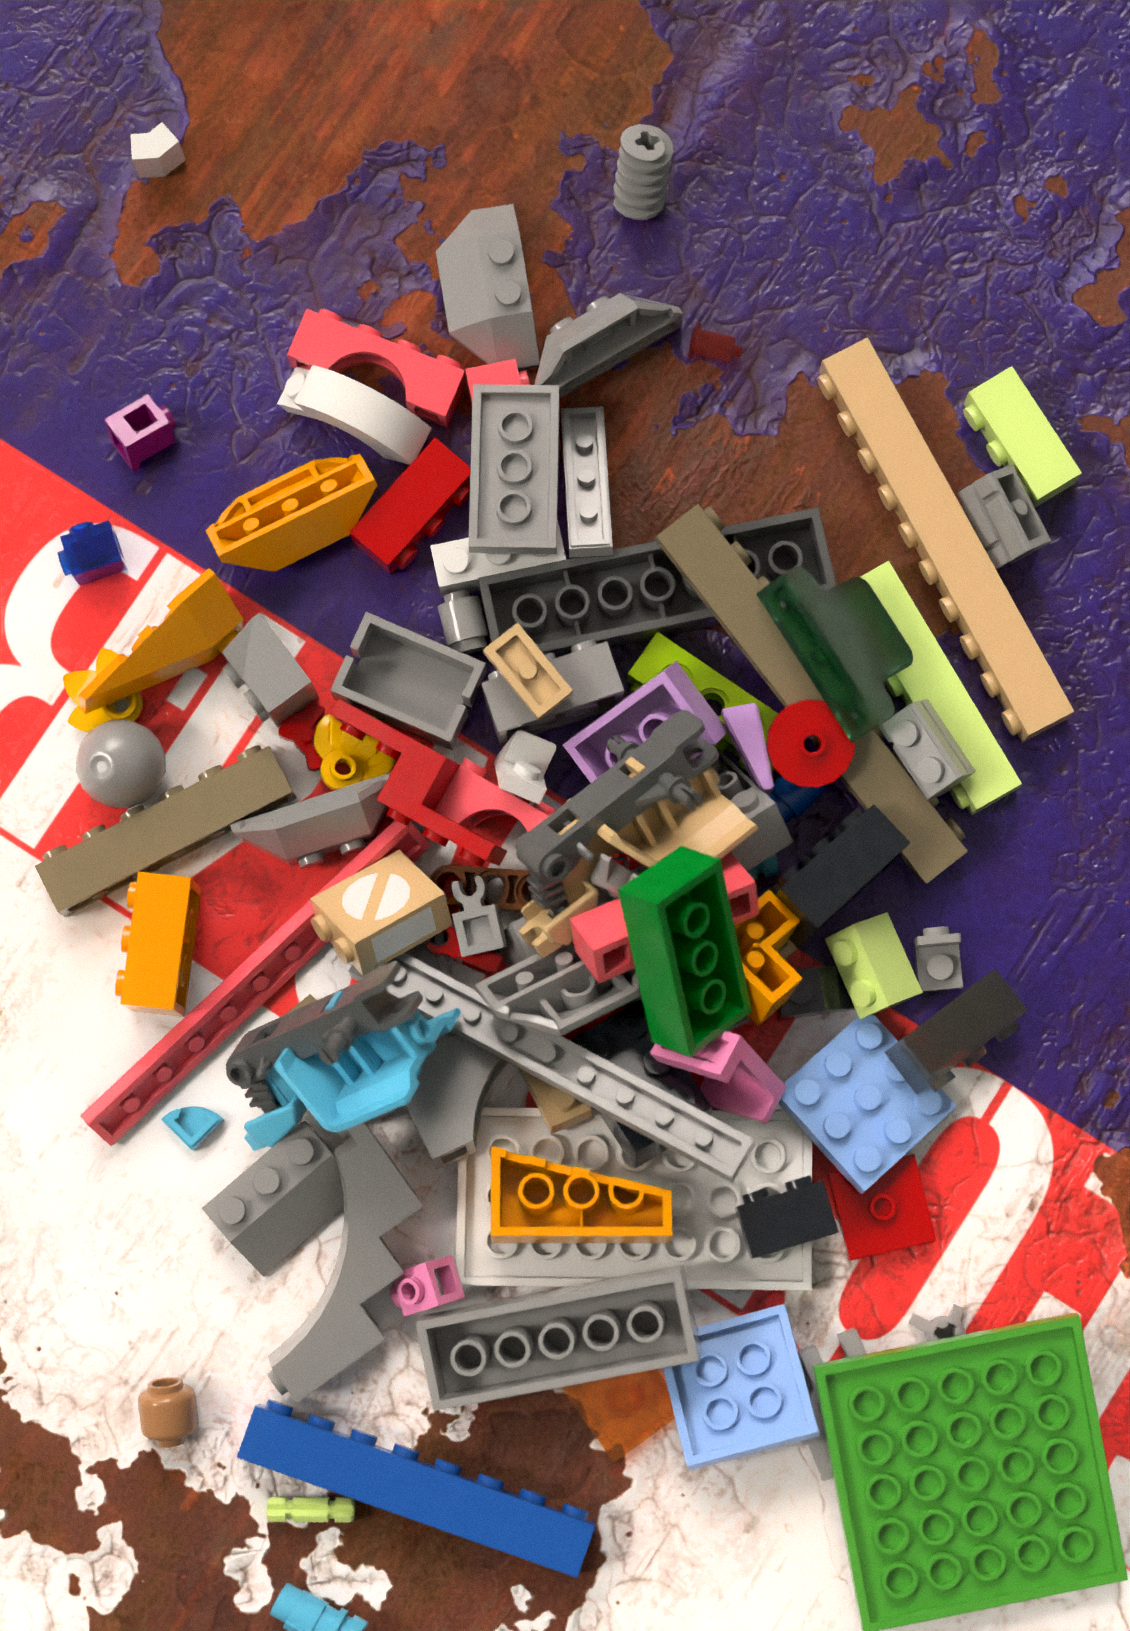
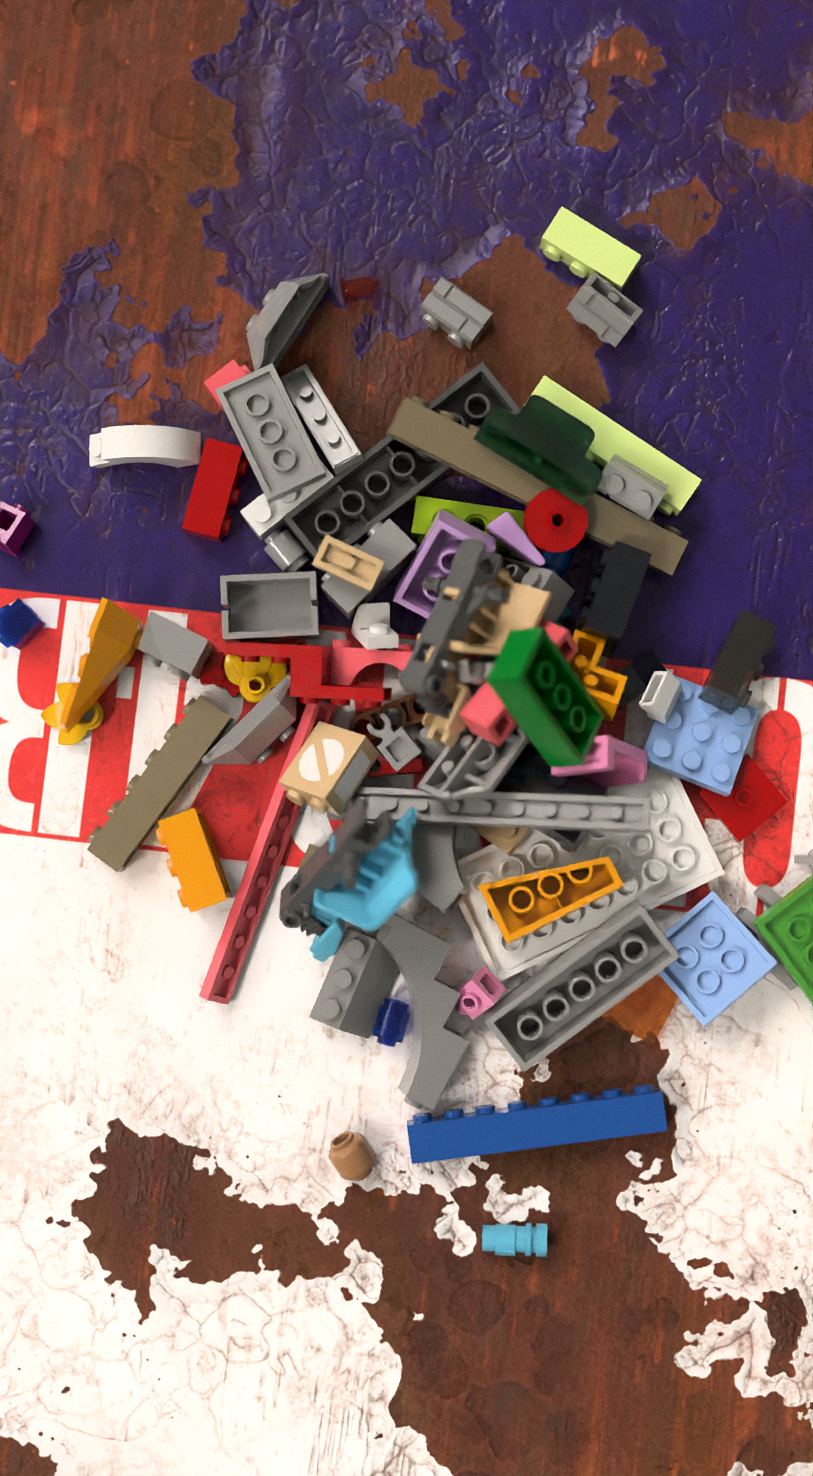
camera: 30 degrees left, 5 degrees up
light grey piece [76,720,166,808] -> none
medium azure tile [161,1106,225,1151] -> none
light orange wedge [205,454,377,572] -> none
yellowish green axle [267,1496,355,1523] -> none
coral arch [287,309,466,428] -> none
light grey wedge [436,204,540,370] -> none
light grey piece [613,124,674,220] -> none
black brick [735,1175,839,1259] -> none
tan brick [817,337,1075,743] -> none
yellowish green brick [825,912,923,1019] -> none
light grey bracket [913,926,963,992] -> none
none -> clear blue brick [372,997,410,1047]
none -> light grey brick [420,277,493,349]
none -> white piece [639,671,682,724]

